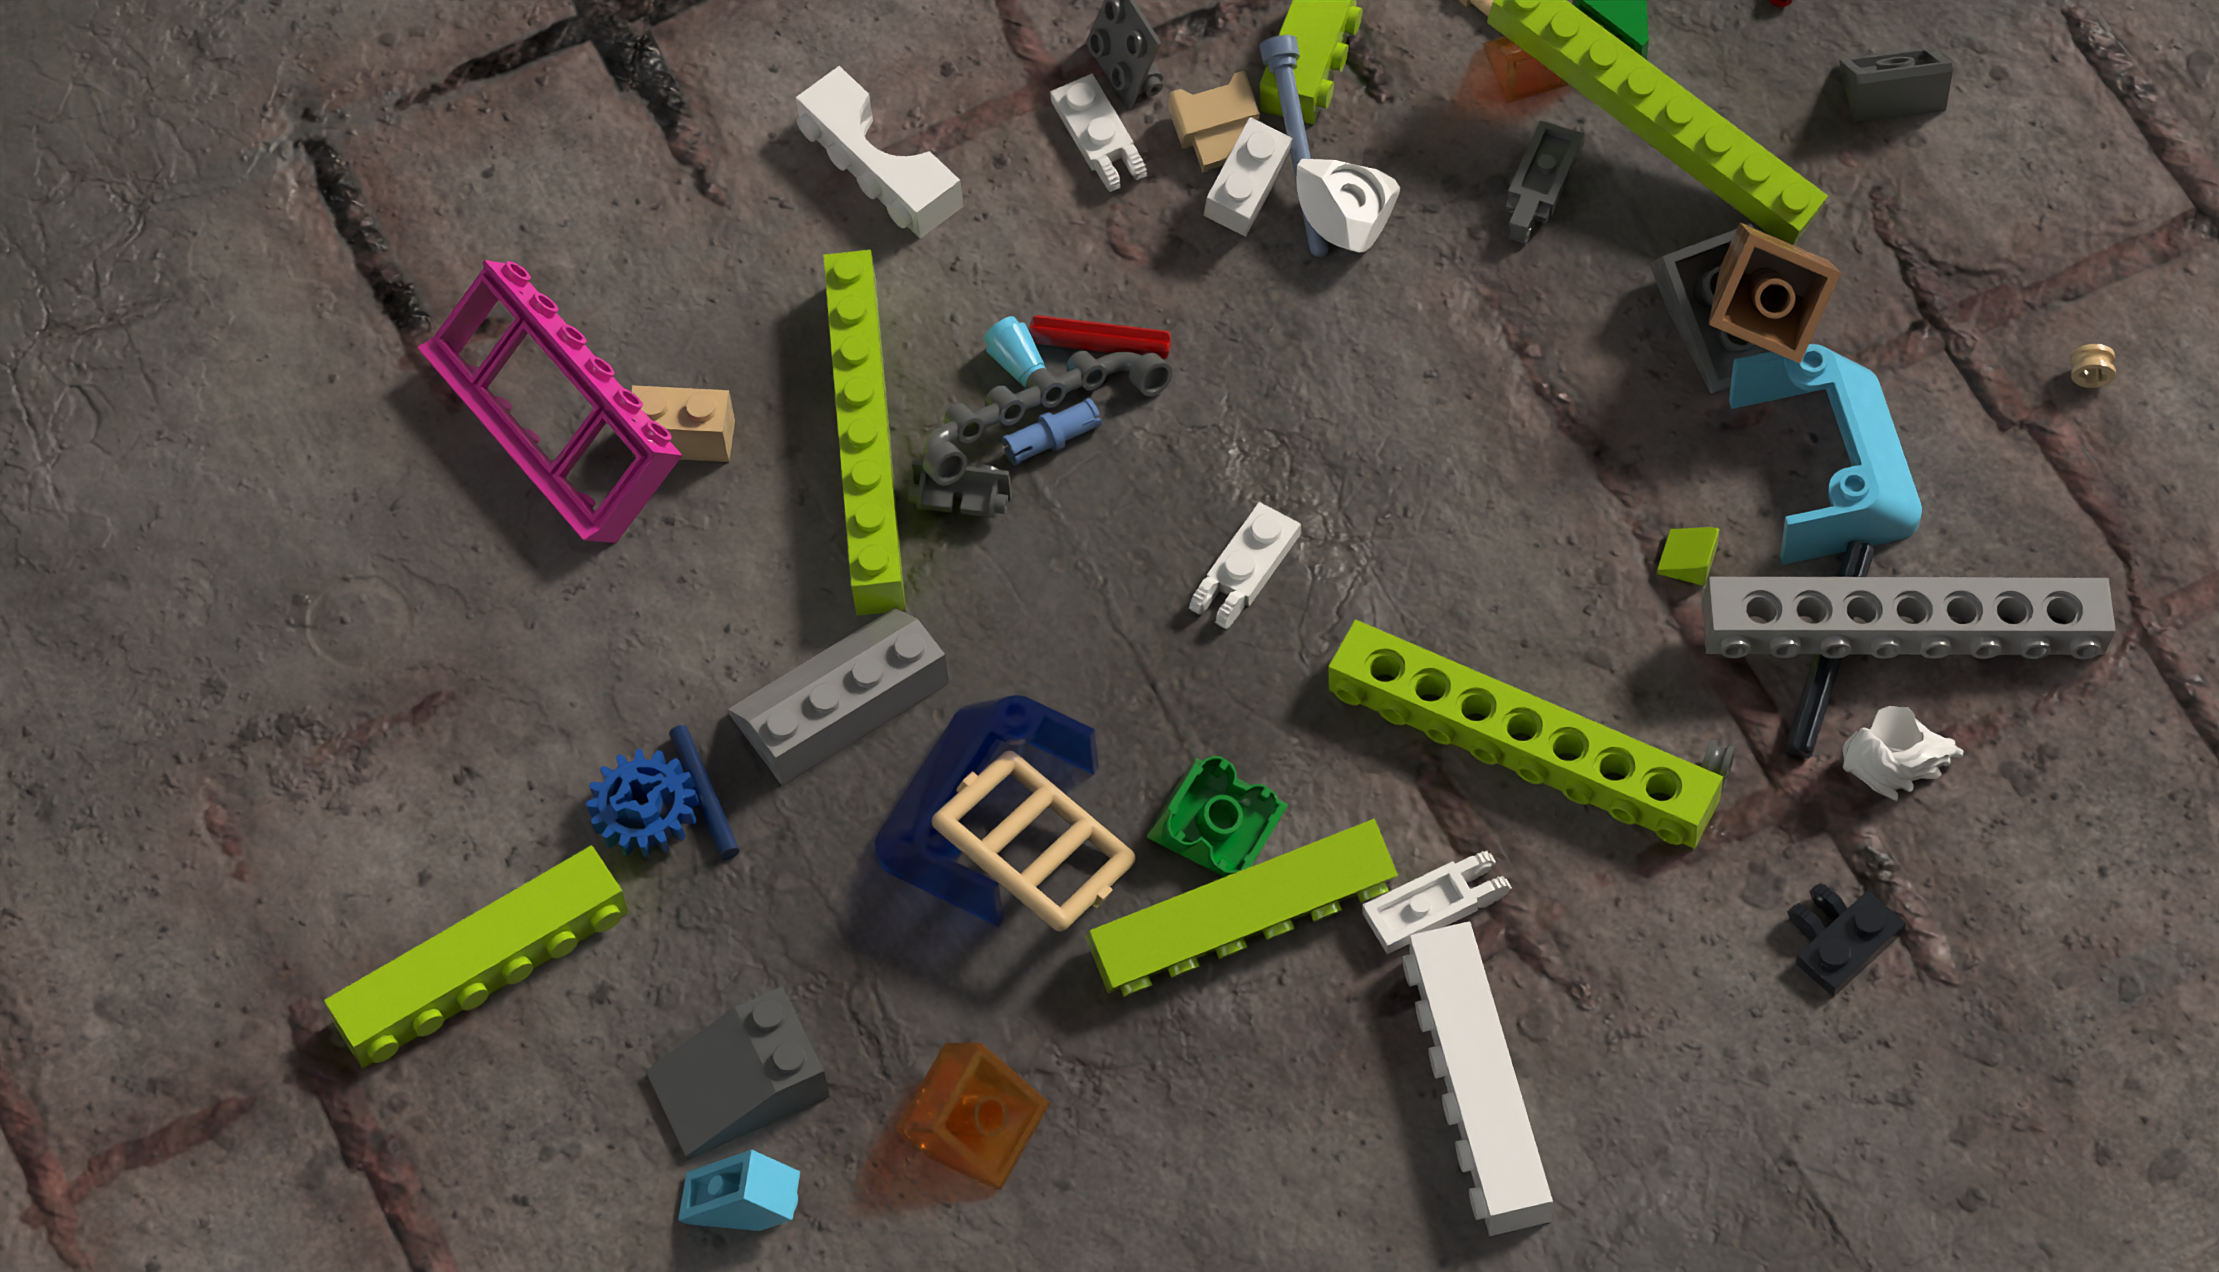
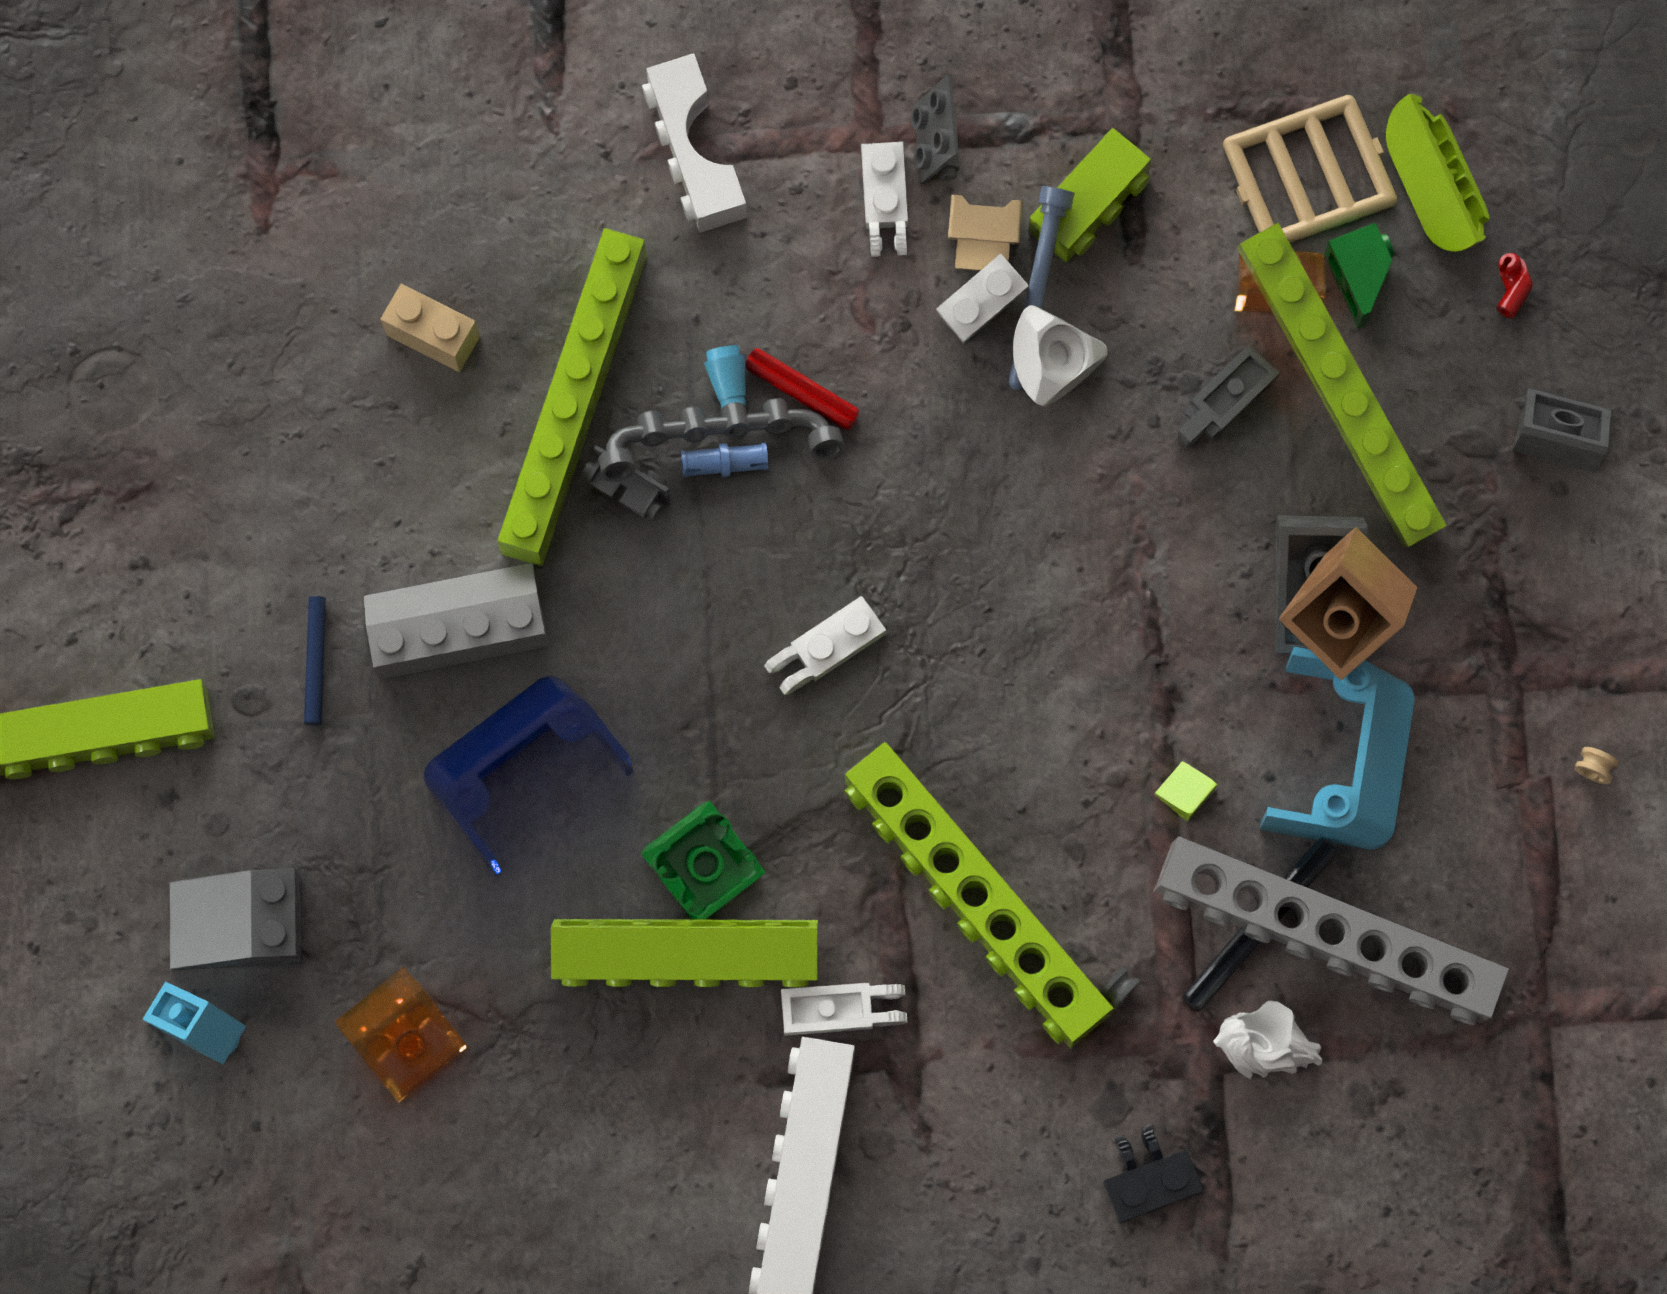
camera: 20 degrees right, 15 degrees up
dark pink window [417,260,683,543] -> none
blue gear [586,749,699,858] -> none
tan bar [932,751,1136,931] -> none

